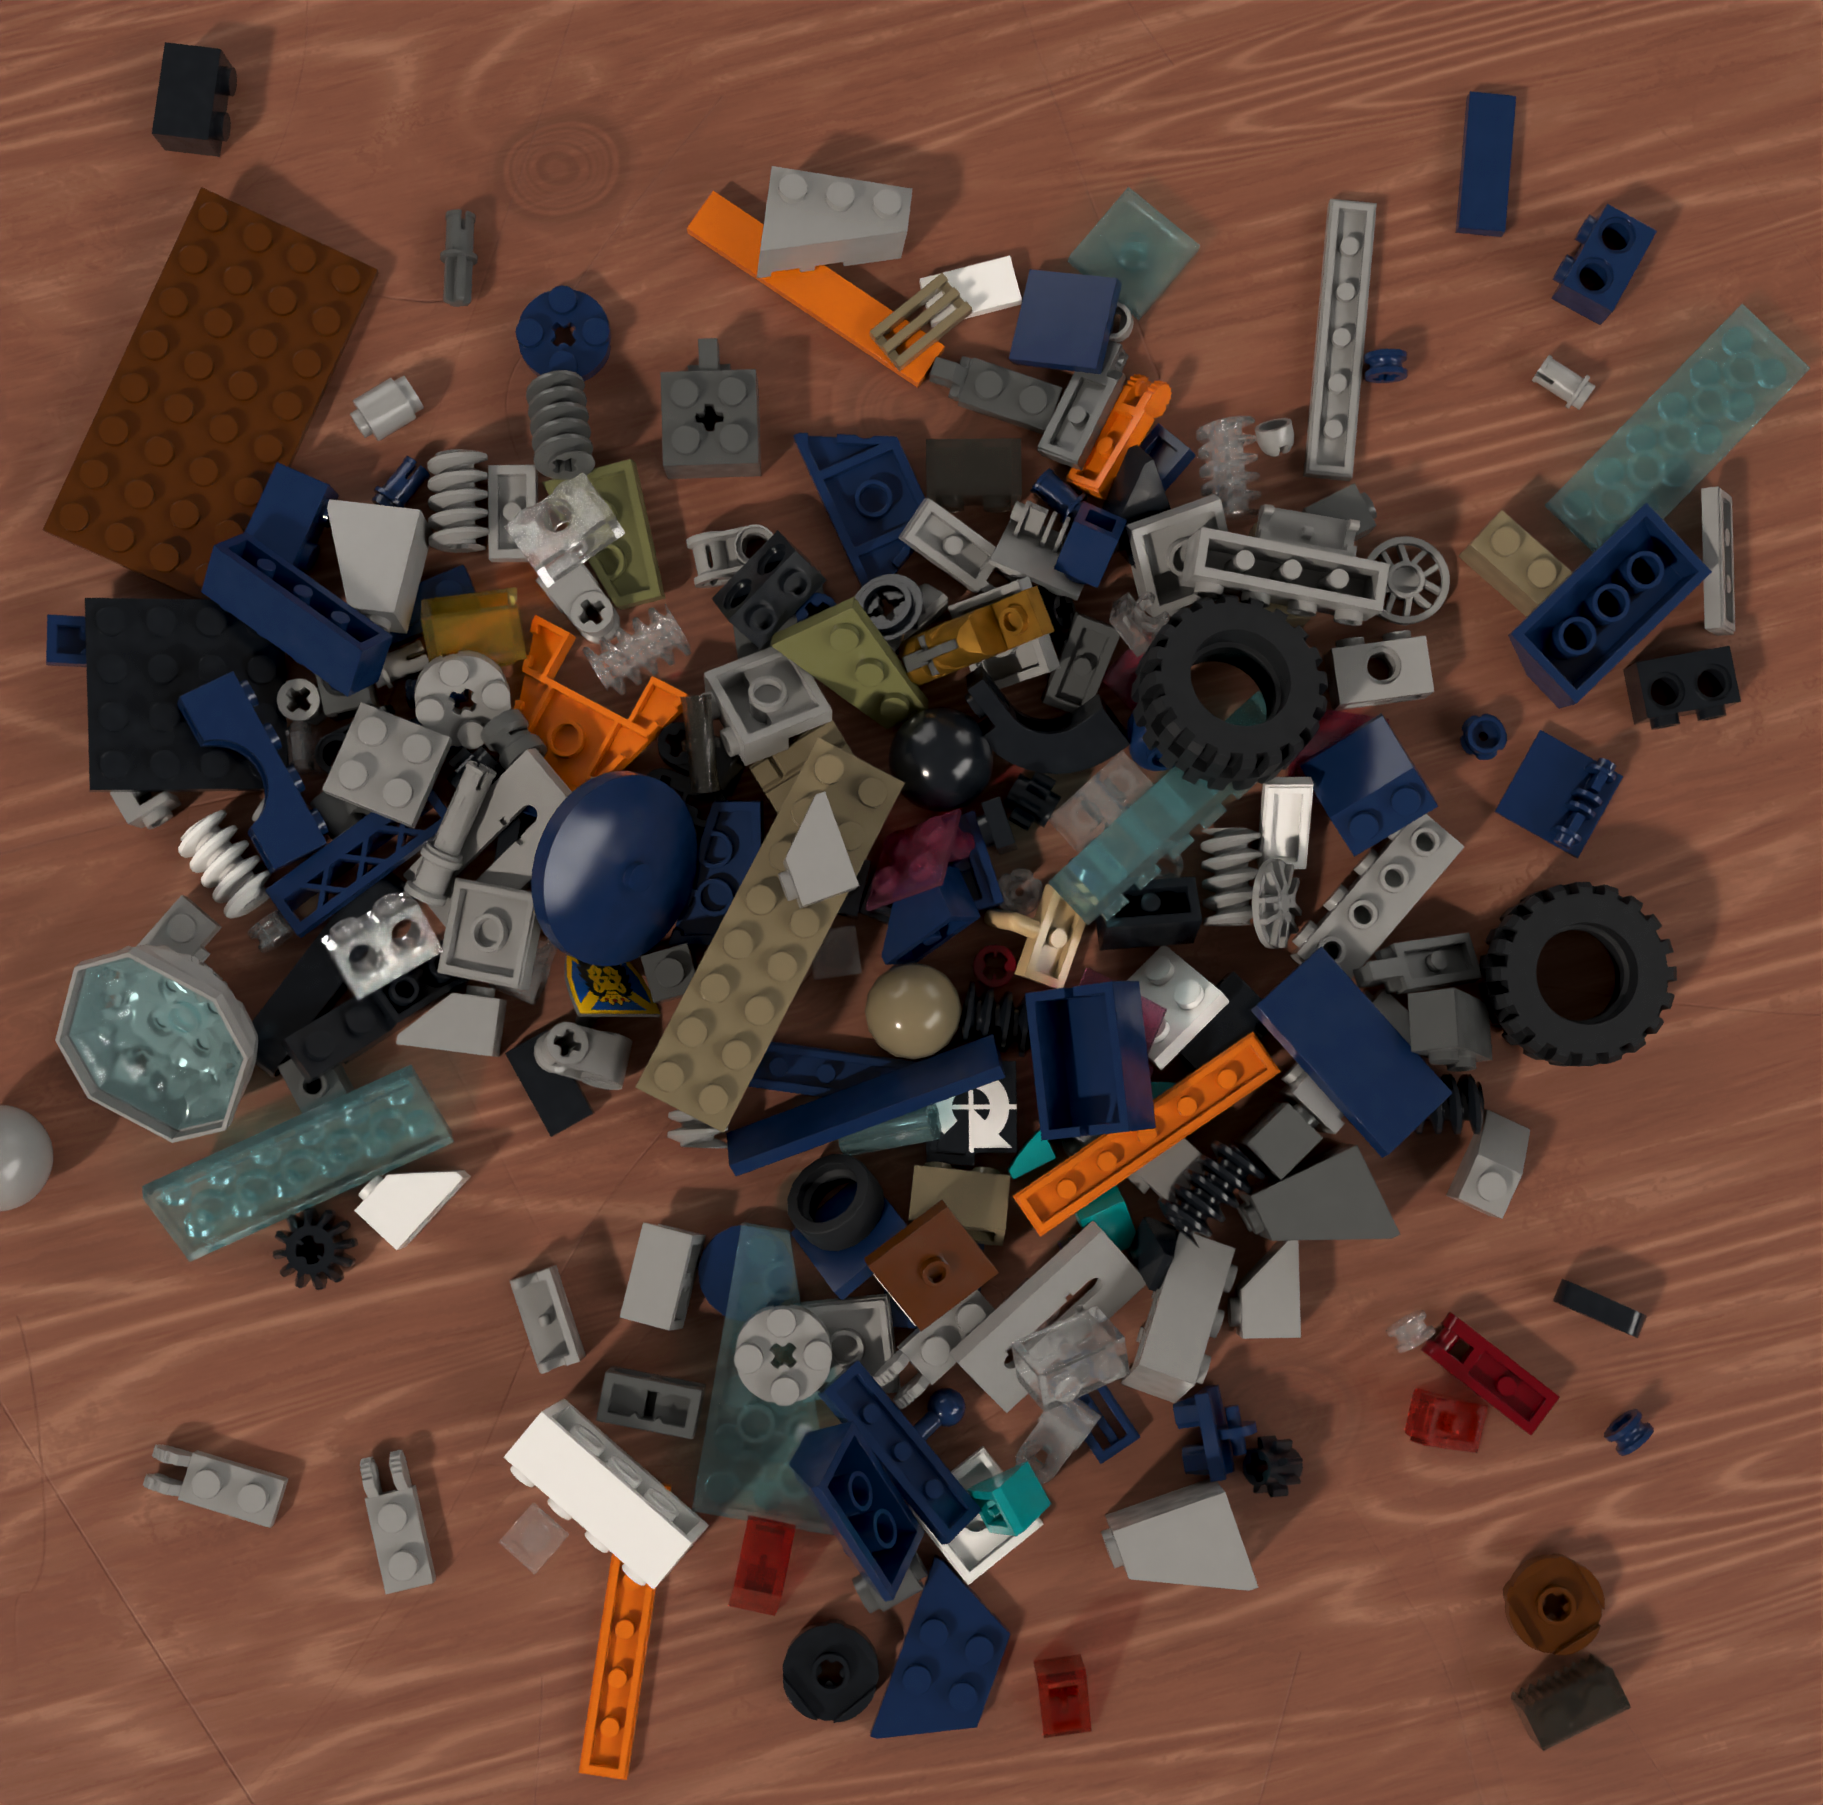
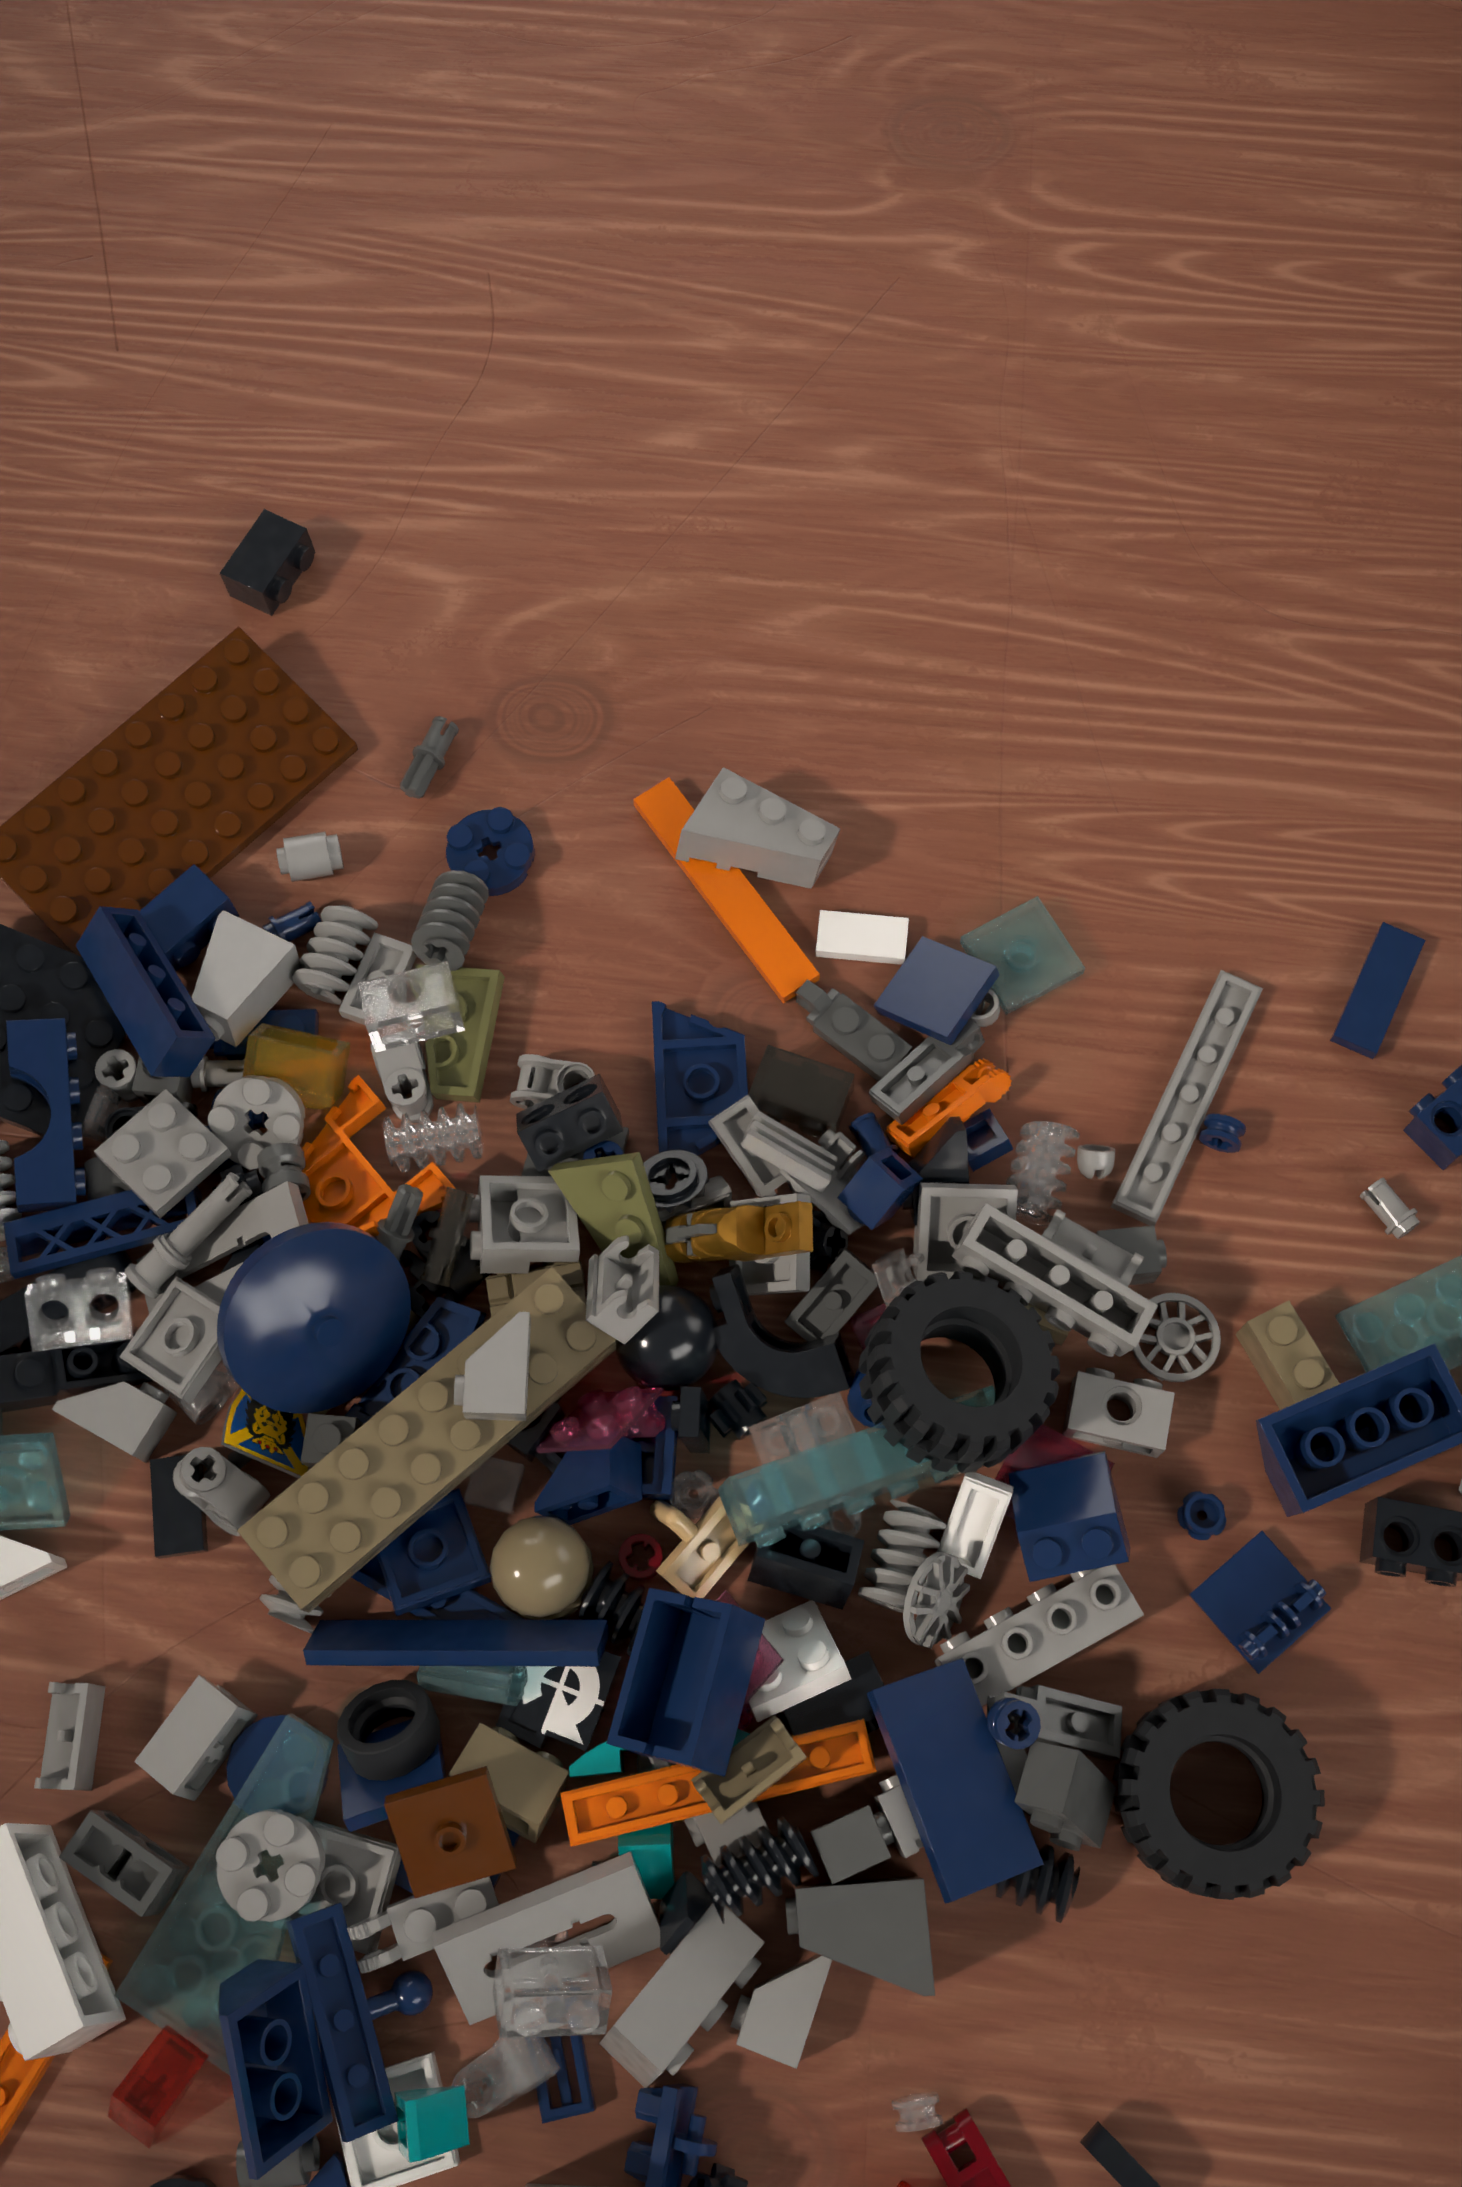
camera: 30 degrees right, 15 degrees down
dark grey hinge [660,338,761,479] -> none
dark tan tile [870,273,972,372] -> none
light grey slope [1446,1109,1530,1219] -> none
none -> dark blue tile [376,1488,491,1616]
none -> dark grey axle [377,1184,423,1262]
none -> light grey hinge [585,1235,659,1344]
none -> dark tan hinge [691,1715,807,1825]
none -> light grey tile [741,1110,838,1193]
none -> dark blue bush [987,1697,1041,1749]

